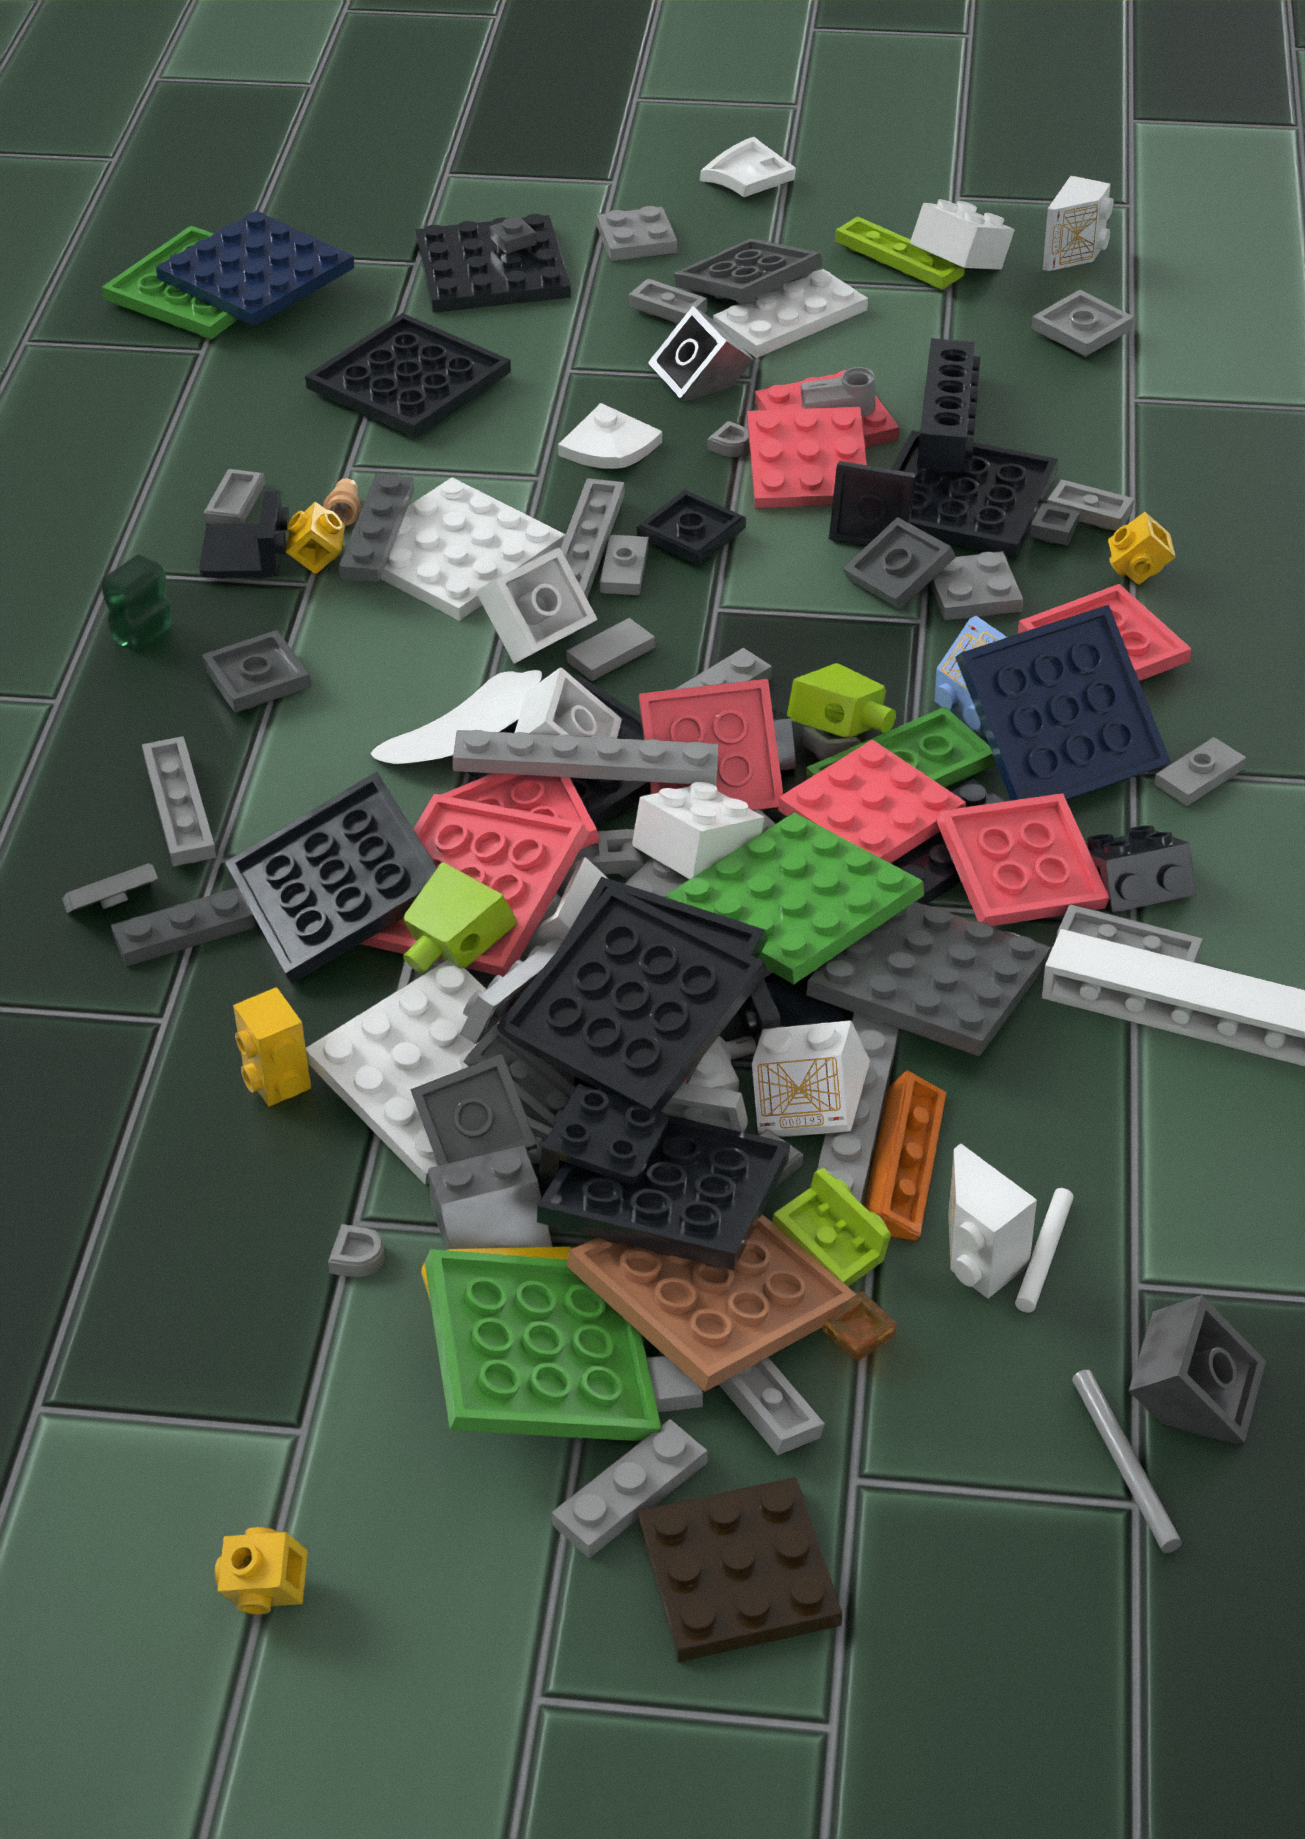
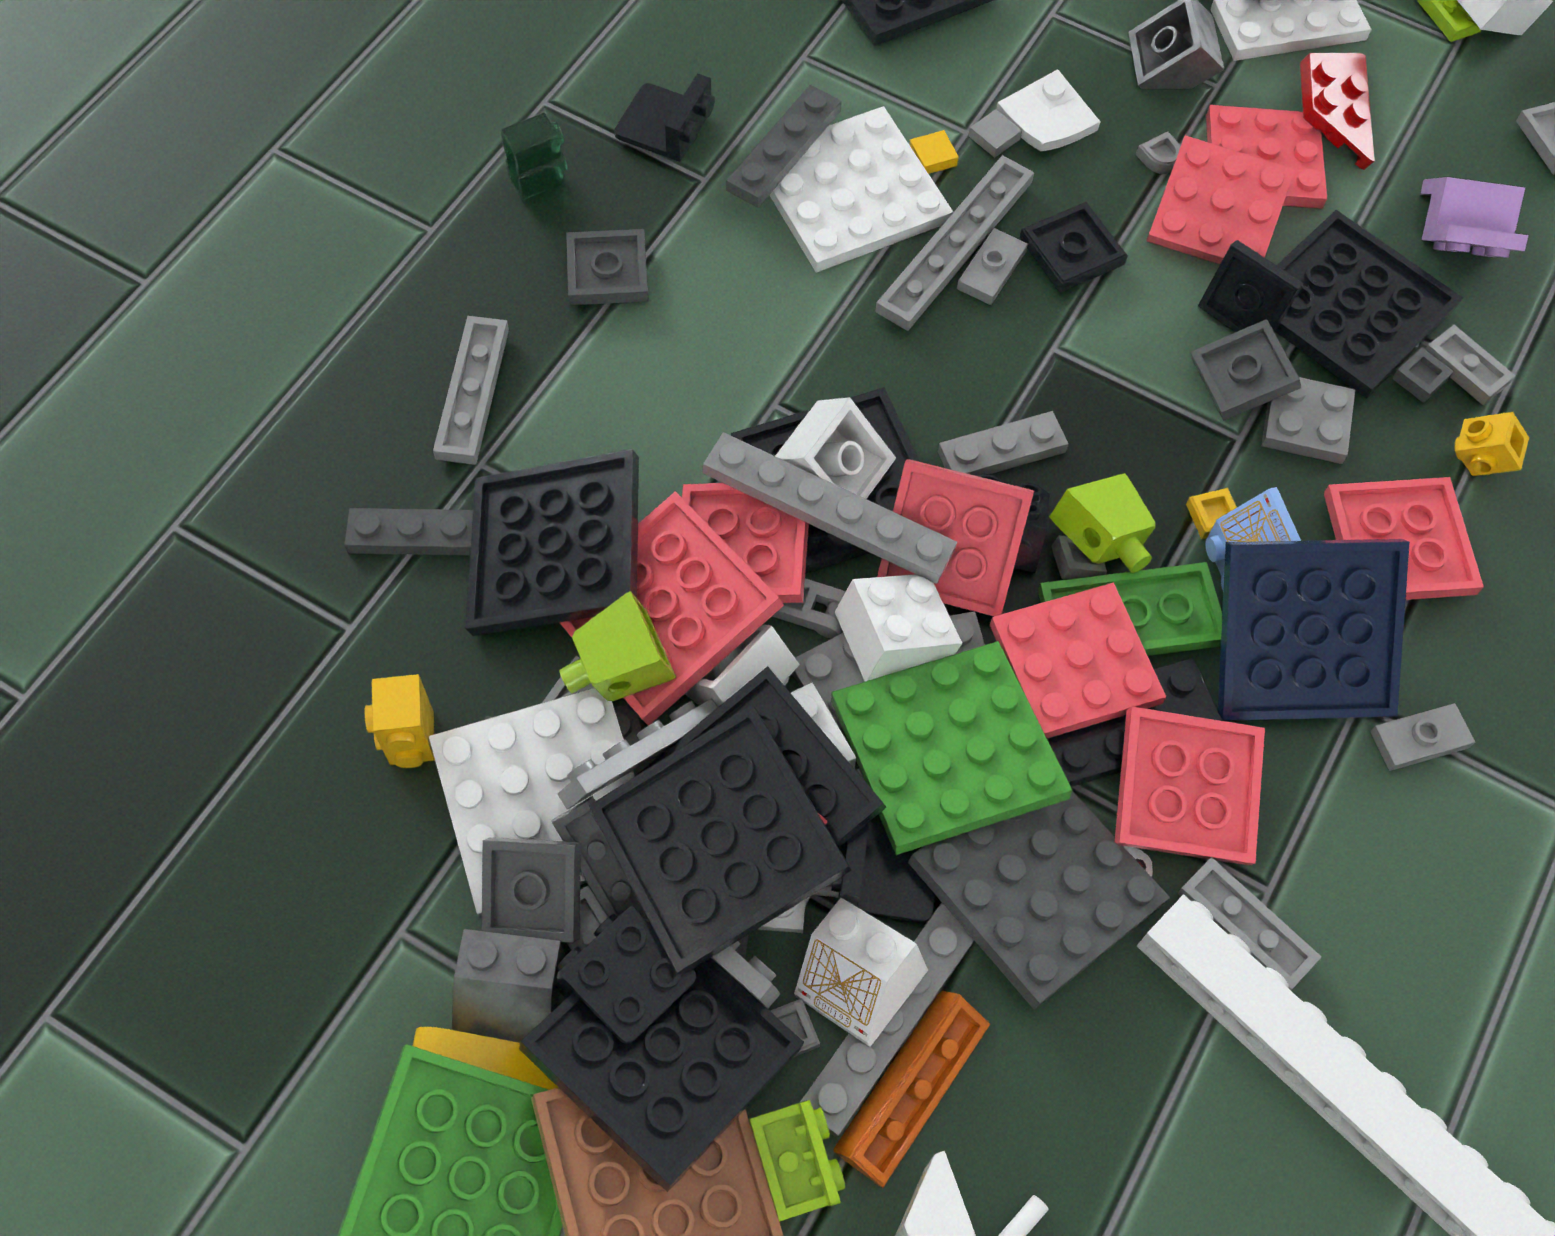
camera: 20 degrees right, 20 degrees up
light grey plate [62,863,158,913] -> none
light grey tile [203,469,265,525] -> none
yellow brick [286,502,345,574] -> none
light nougat cone [323,478,362,526] -> none
light grey tile [328,1224,386,1277] -> none
white sticker [371,670,542,764] -> none
white slope [476,547,598,664] -> none
light grey tile [566,618,655,681] -> none
light grey piece [800,367,876,417] -> none
black brick [917,338,981,472] -> none
black bracket [1086,825,1196,913] -> none
none -> yellow tile [909,130,959,174]
none -> light grey tile [969,109,1022,158]
none -> yellow tile [1186,488,1237,539]
none -> wing [1300,53,1374,170]
none -> lavender bracket [1420,177,1528,258]

